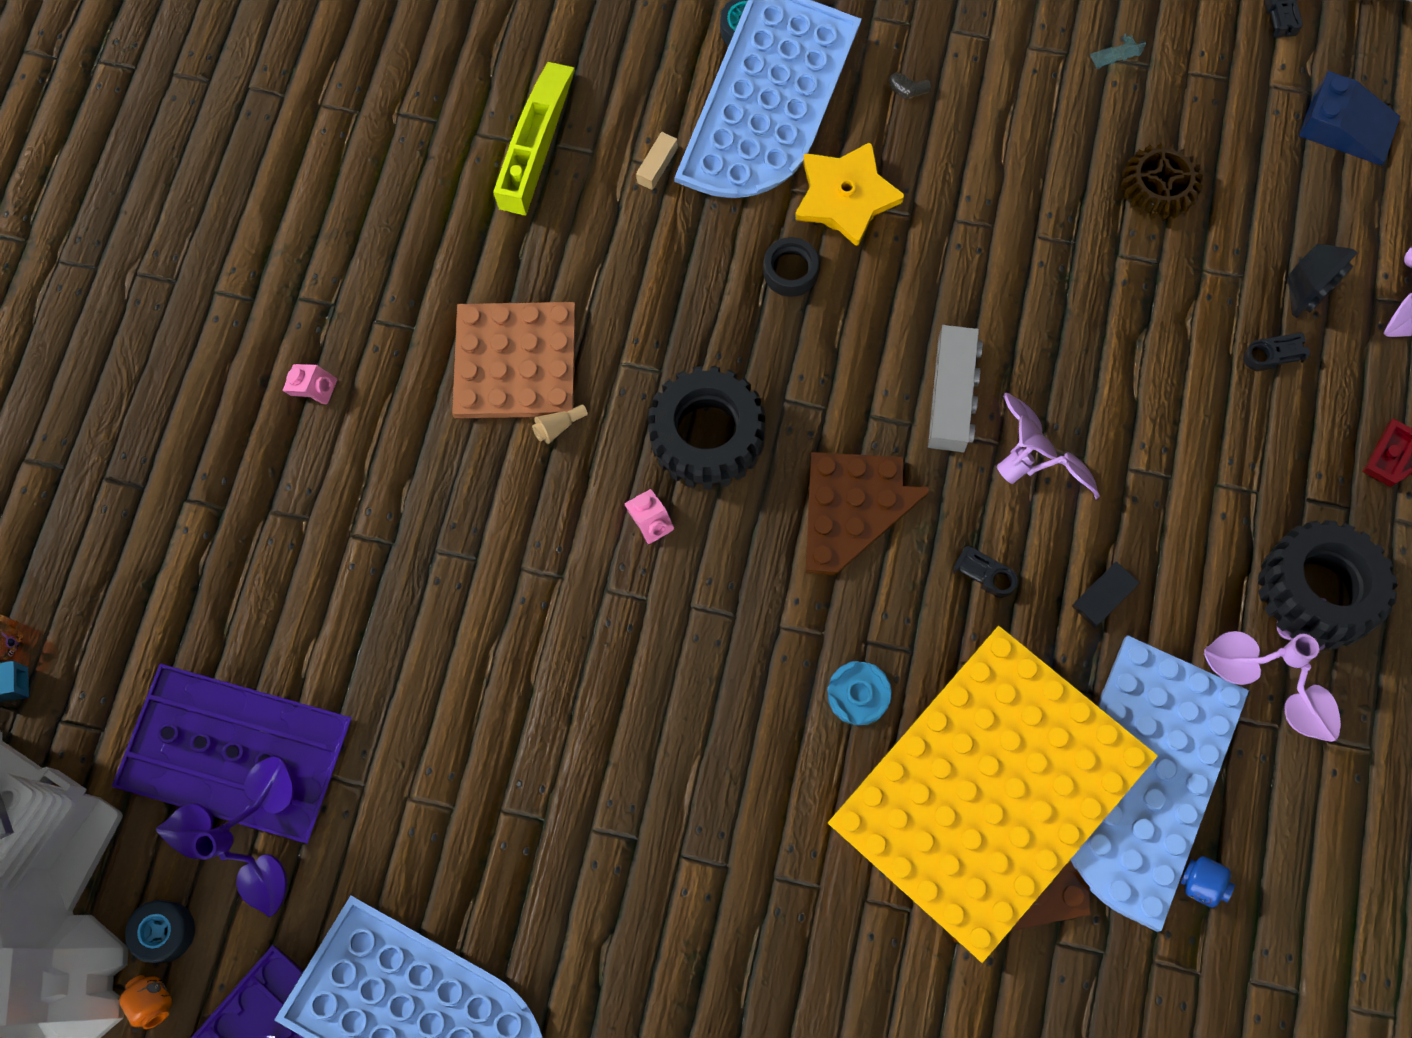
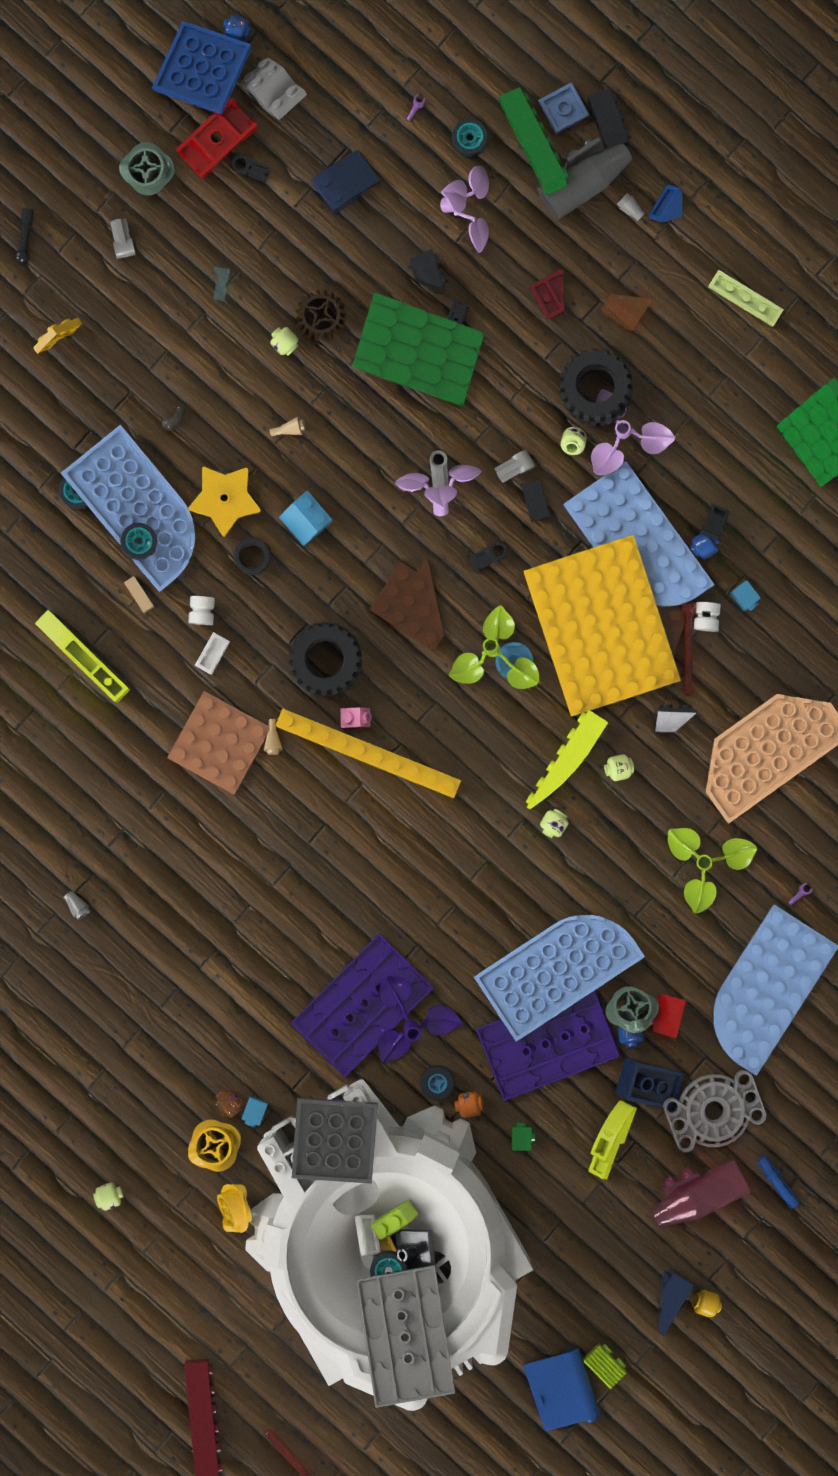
camera: 60 degrees left, 15 degrees up
bright pink bracket [283,364,337,404] -> none
light grey brick [928,325,983,452] -> none
none -> light grey cone [63,891,90,920]
none -> wheel [120,523,157,560]
none -> white wheel [188,596,215,625]
none -> white plate [195,632,230,675]
none -> yellowish green head [270,327,299,355]
none -> tan cone [270,416,306,436]
none -> yellow brick [276,708,461,798]
none -> dark azure slope [279,490,333,546]
none -> green piece [352,293,485,407]
none -> light grey piece [429,450,449,487]
none -> lime plant [449,605,540,689]
none -> light grey piece [495,449,536,483]
none -> neon yellow slope [526,710,608,810]
none -> yellowish green head [540,809,569,838]
none -> yellowish green head [561,427,587,455]
none -> yellowish green head [604,754,634,781]
none -> slope [654,704,697,733]
none -> clear red piece [681,604,696,696]
none -> white wheel [694,602,721,632]
none -> black tile [700,504,730,541]
none -> dark azure brick [730,580,760,611]

